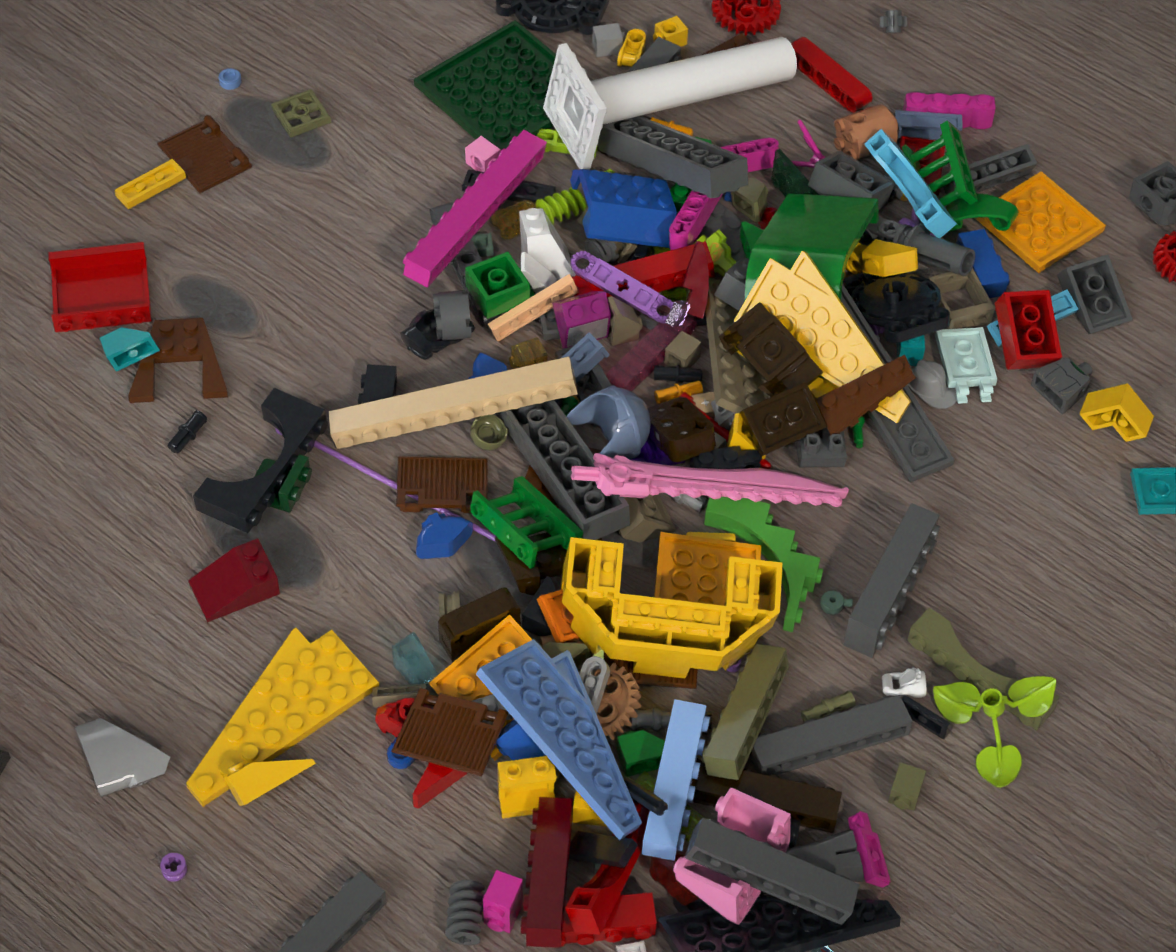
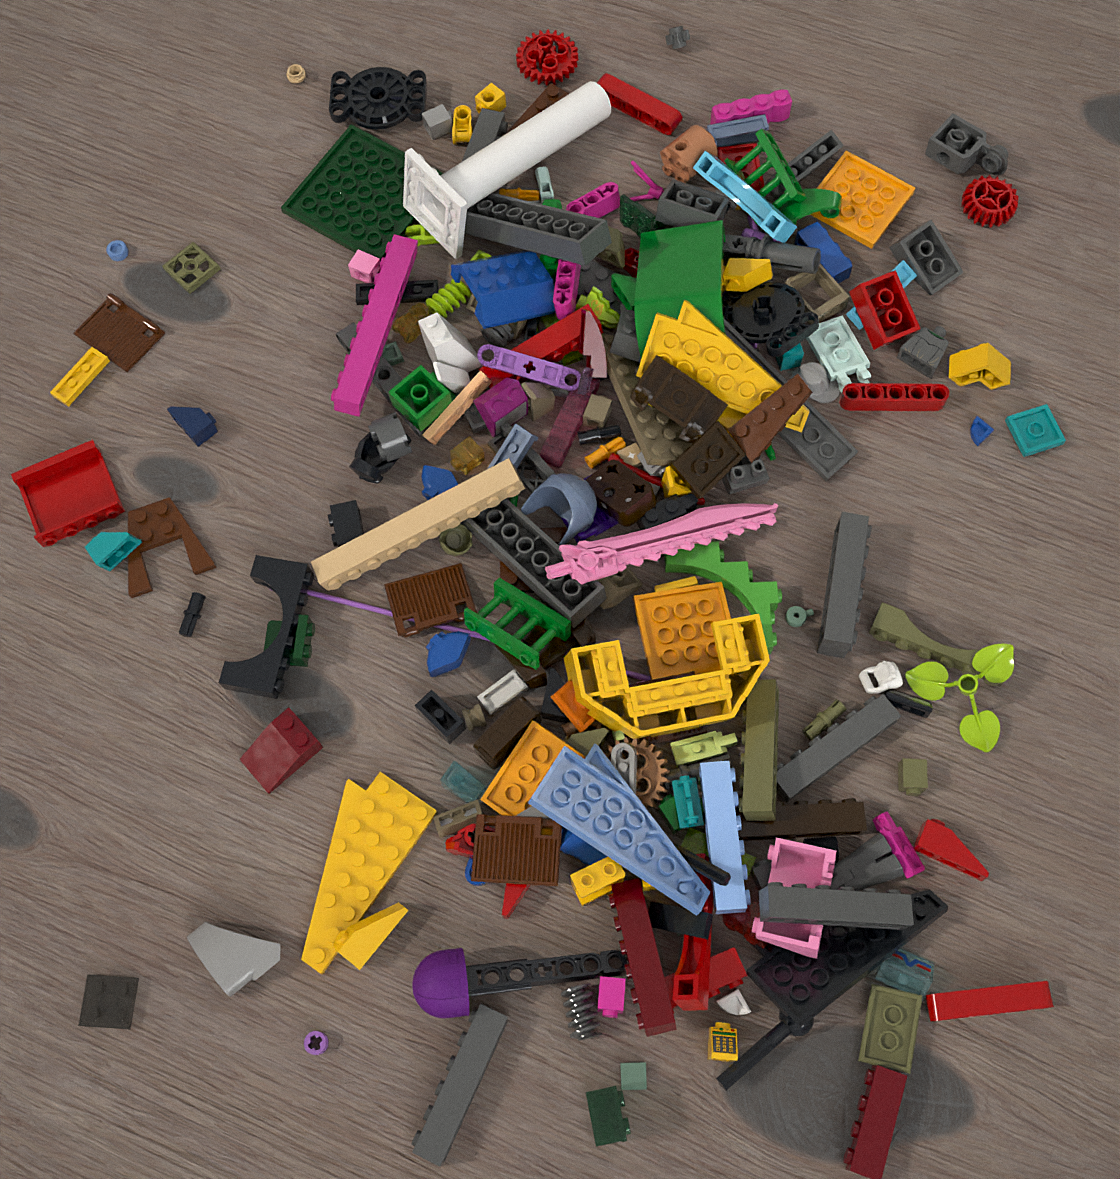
camera: 10 degrees left, 15 degrees up
none -> dark blue slope [167,407,218,447]
none -> piece [412,948,627,1018]
none -> black brick [414,689,466,745]
none -> white tile [477,670,528,716]
none -> light aqua bar [535,166,554,202]
none -> yellowish green hinge [670,731,738,767]
none -> teal hinge [672,775,704,829]
none -> red beam [839,383,950,411]
none -> red slope [913,819,989,881]
none -> blue tile [970,416,994,446]

